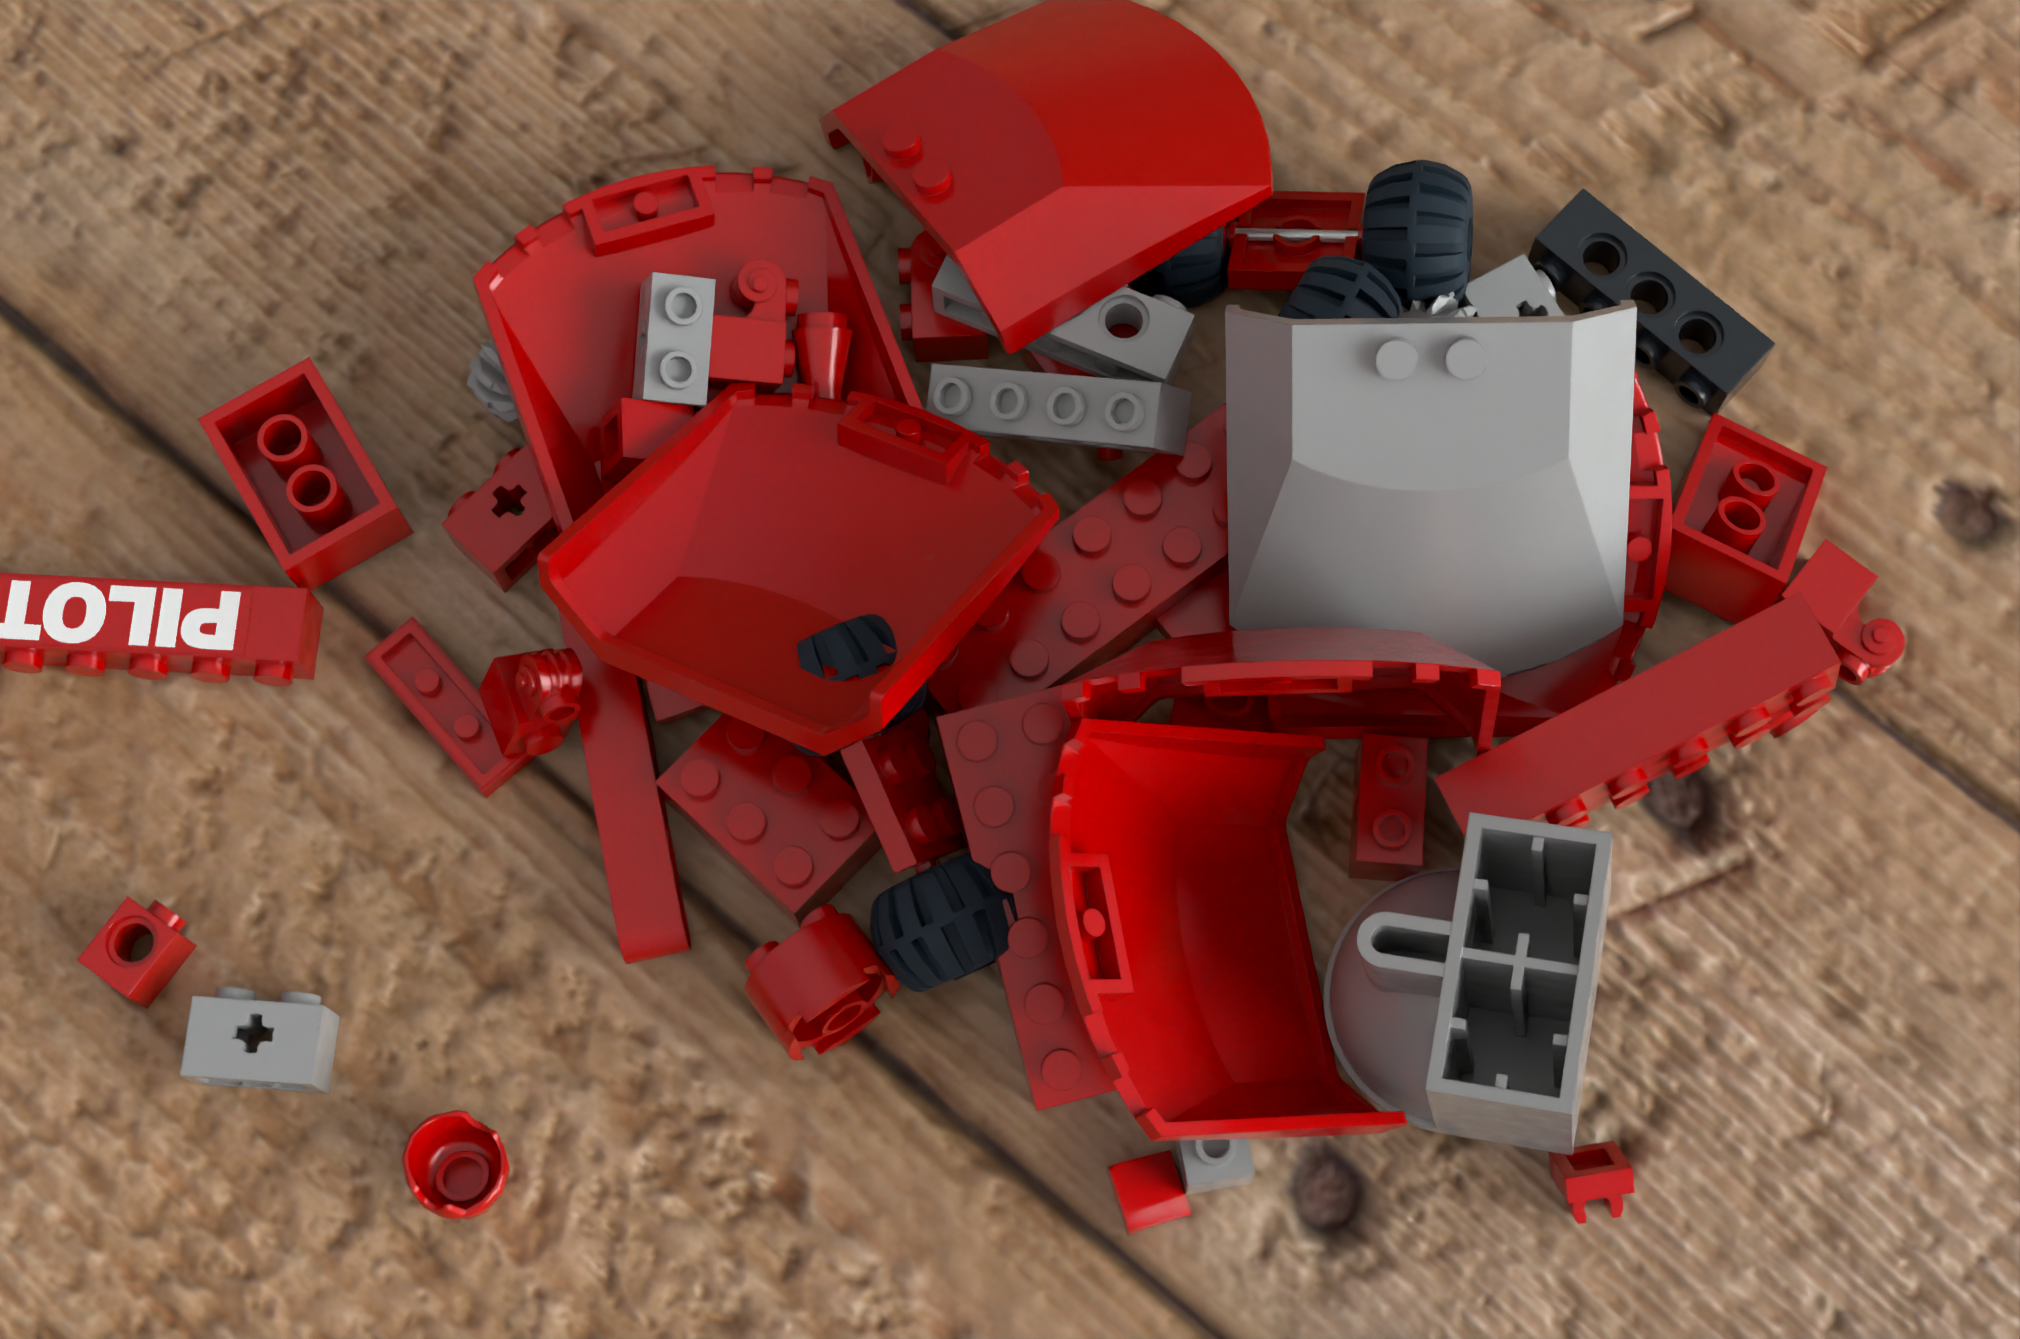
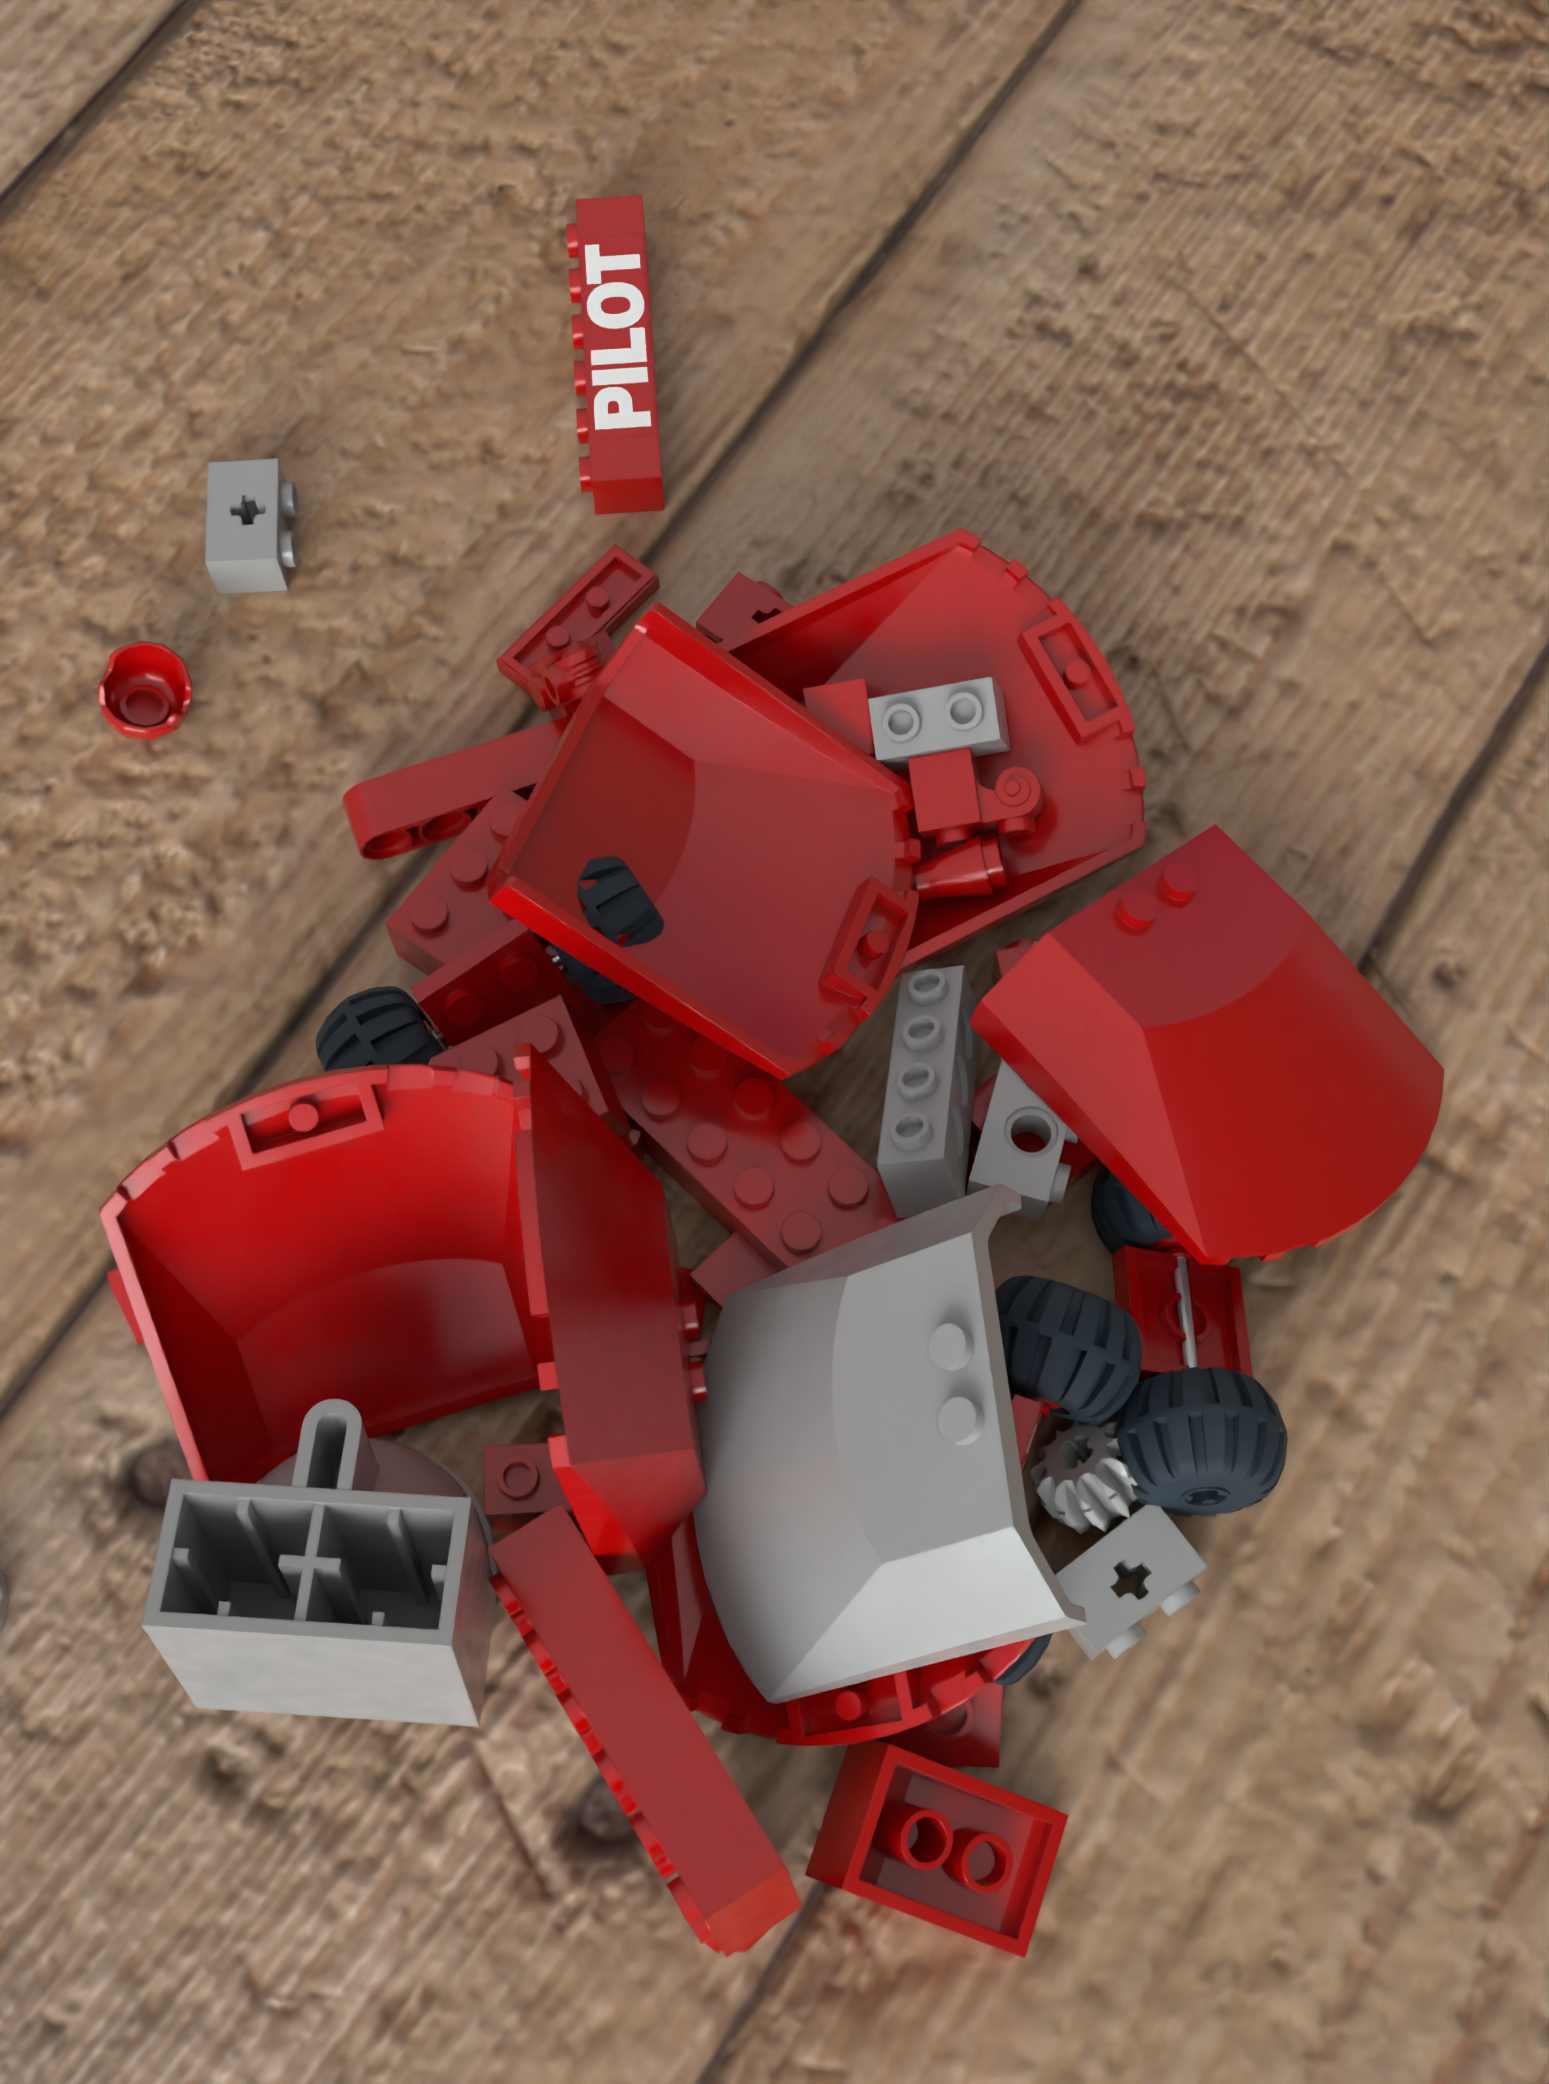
camera: 80 degrees right, 5 degrees down
red brick [77,896,197,1009] -> none
red brick [198,357,414,592] -> none
red brick [744,904,900,1061] -> none
black brick [1527,188,1776,416] -> none
red tile [1548,1140,1635,1224] -> none
red brick [1774,539,1905,685] -> none

